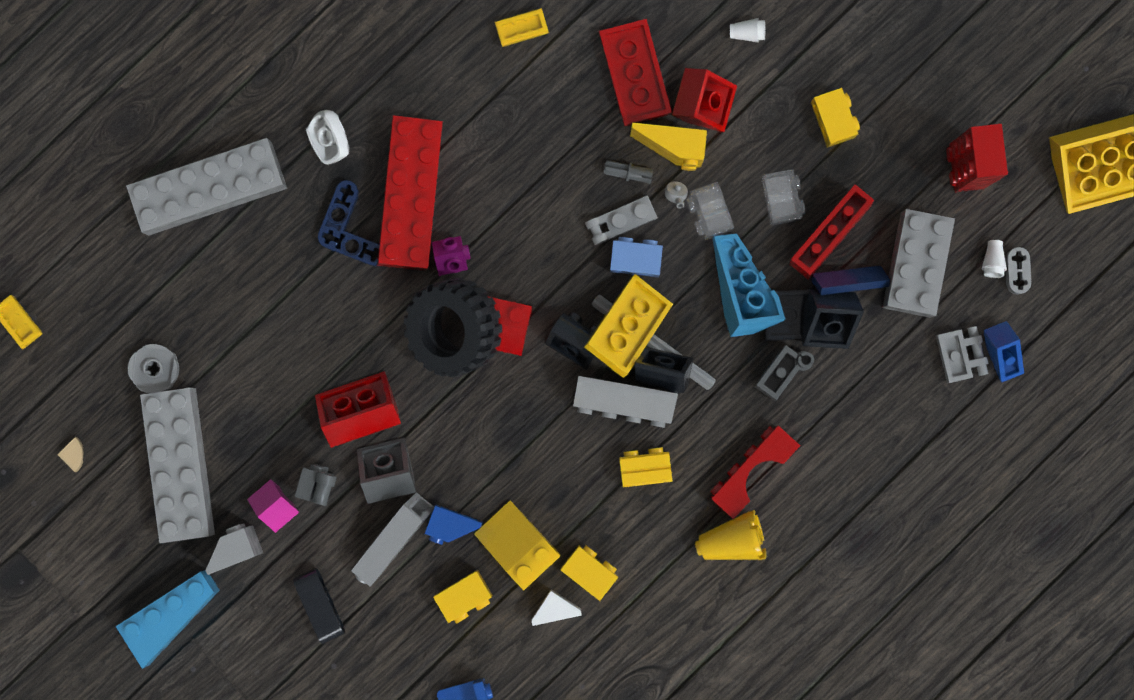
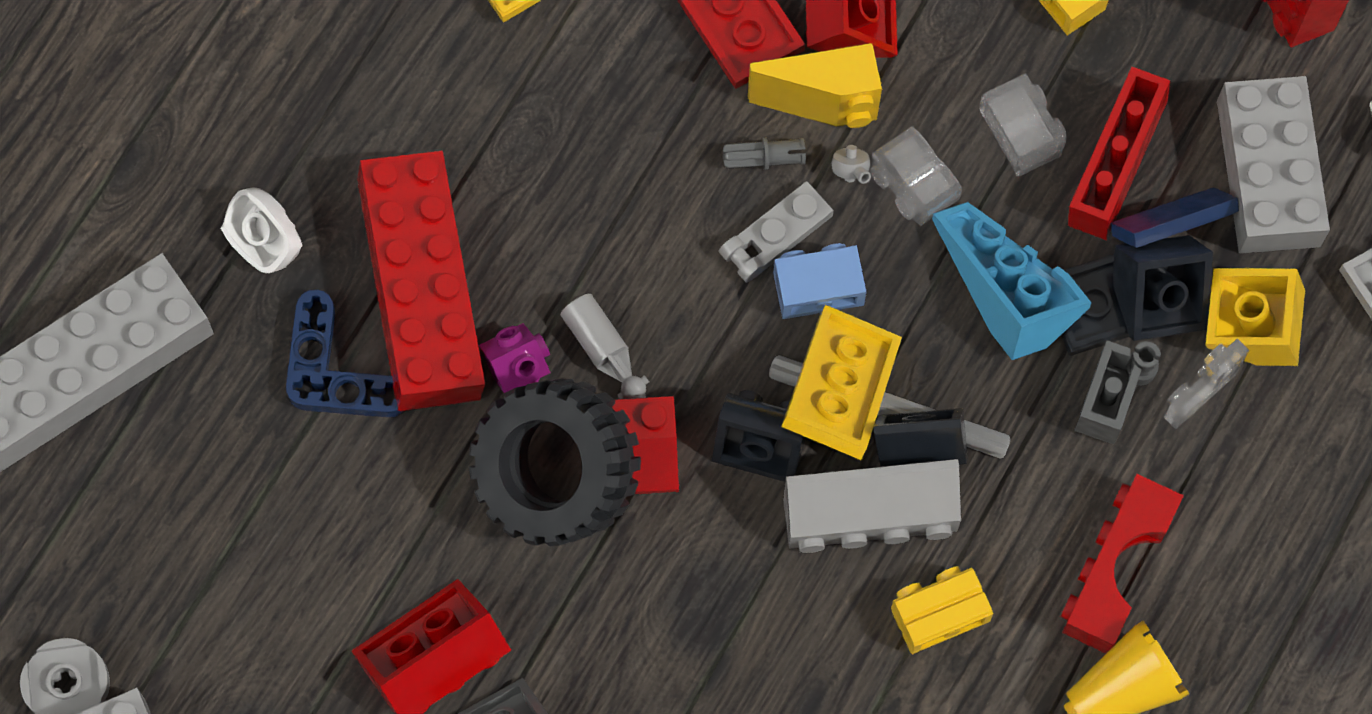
camera: 20 degrees left, 15 degrees down
none -> light grey wheel [560,294,649,399]
none -> clear plate [1164,338,1249,429]
none -> yellow slope [1206,268,1305,366]

